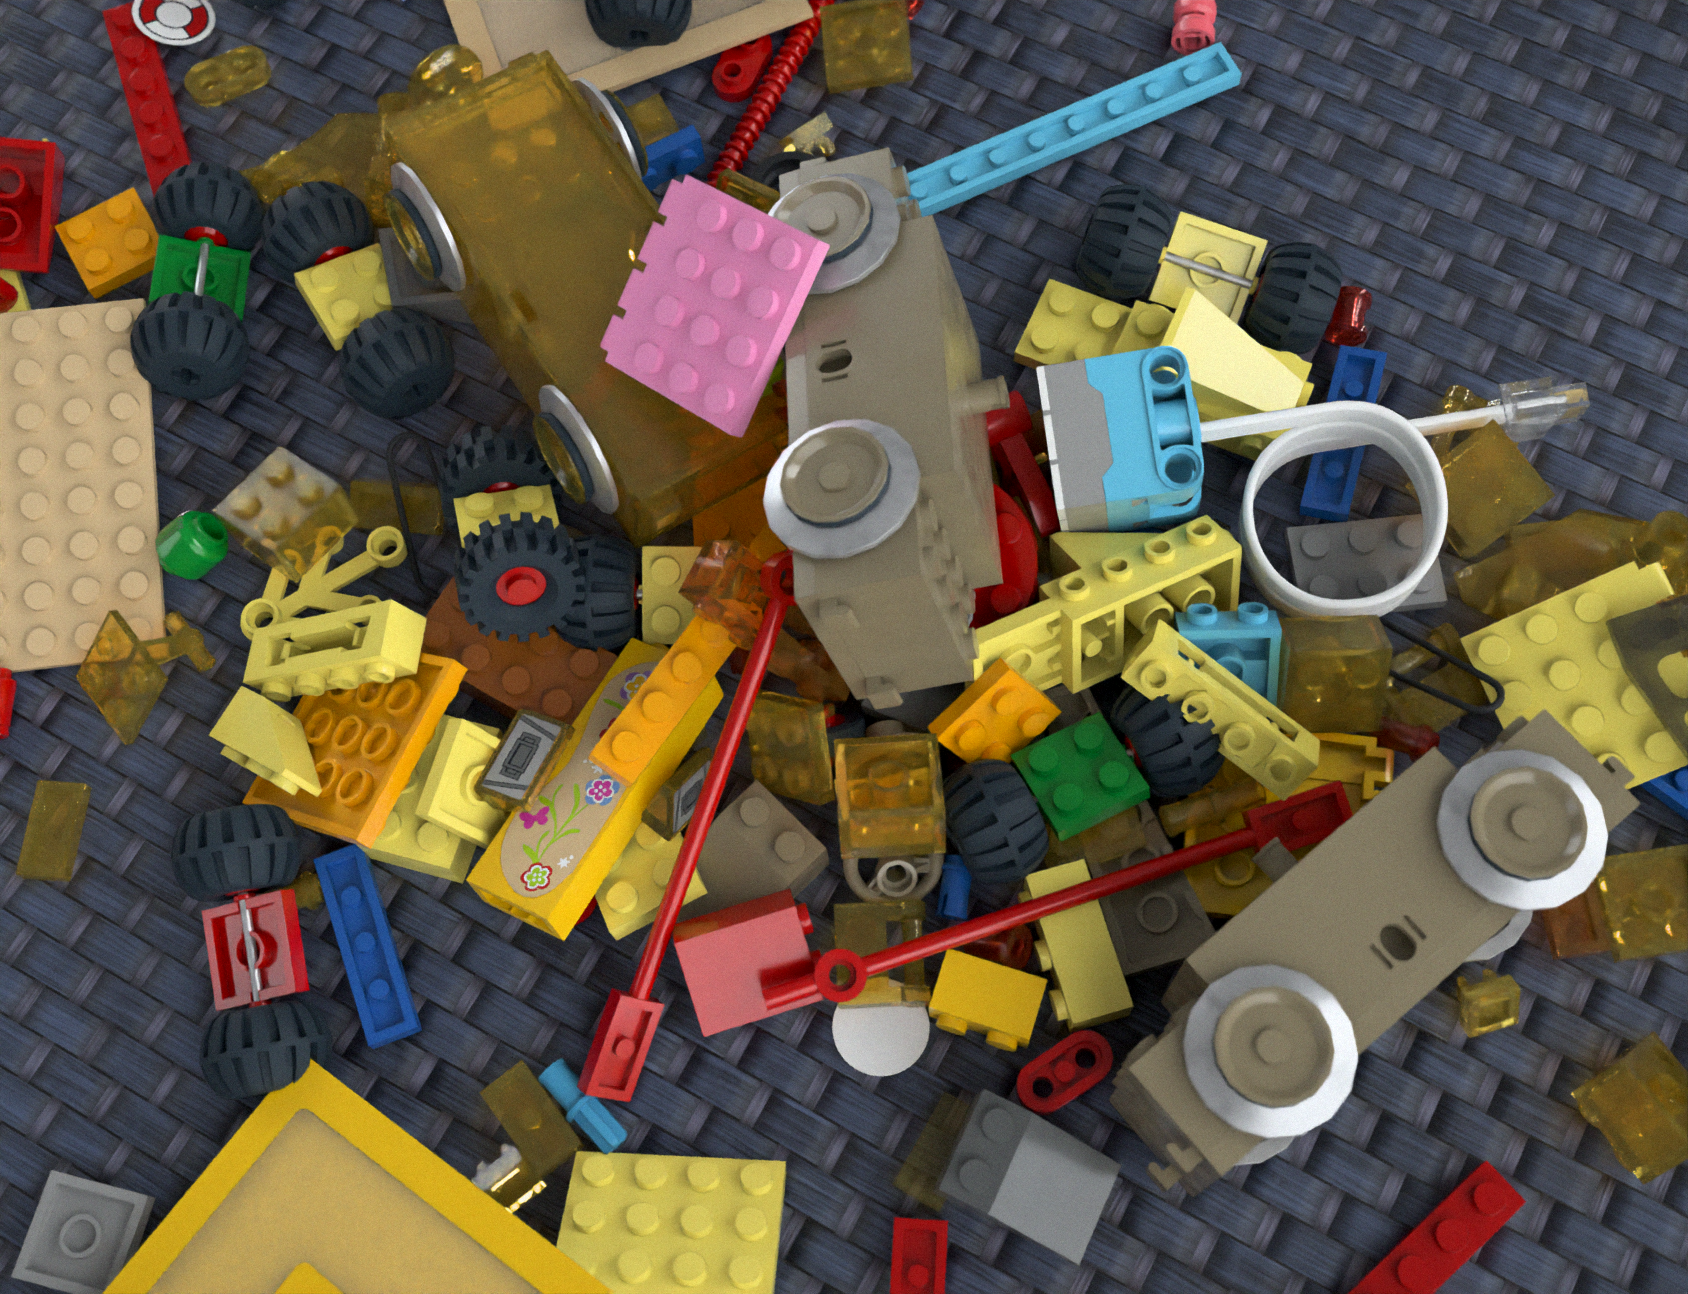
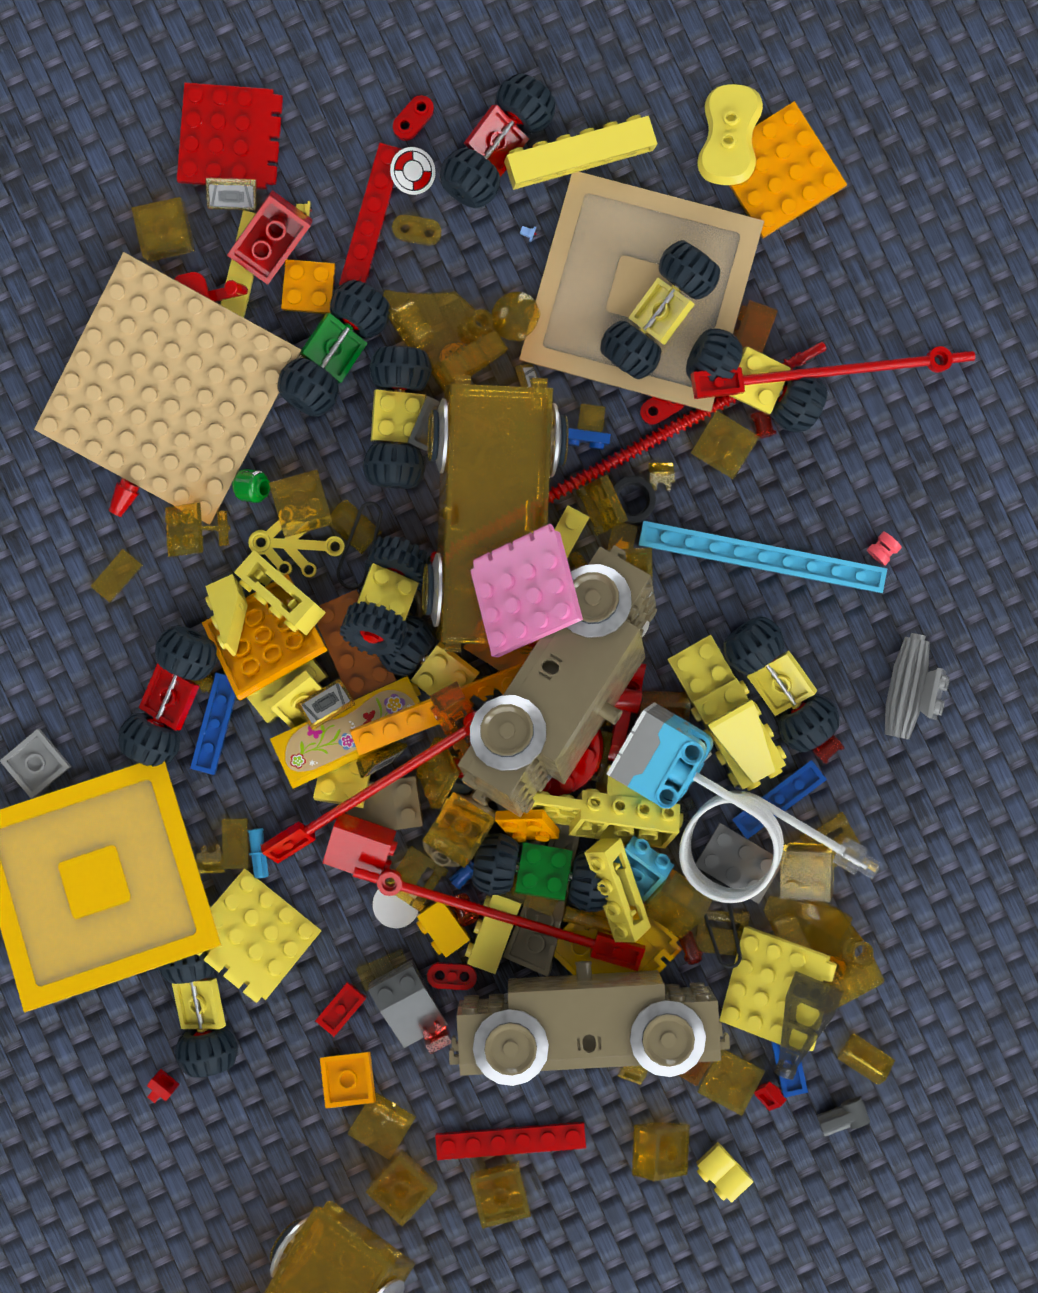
camera: 30 degrees right, 20 degrees up
none -> clear red tile [422,1020,452,1055]
none -> light grey plate [885,633,950,739]

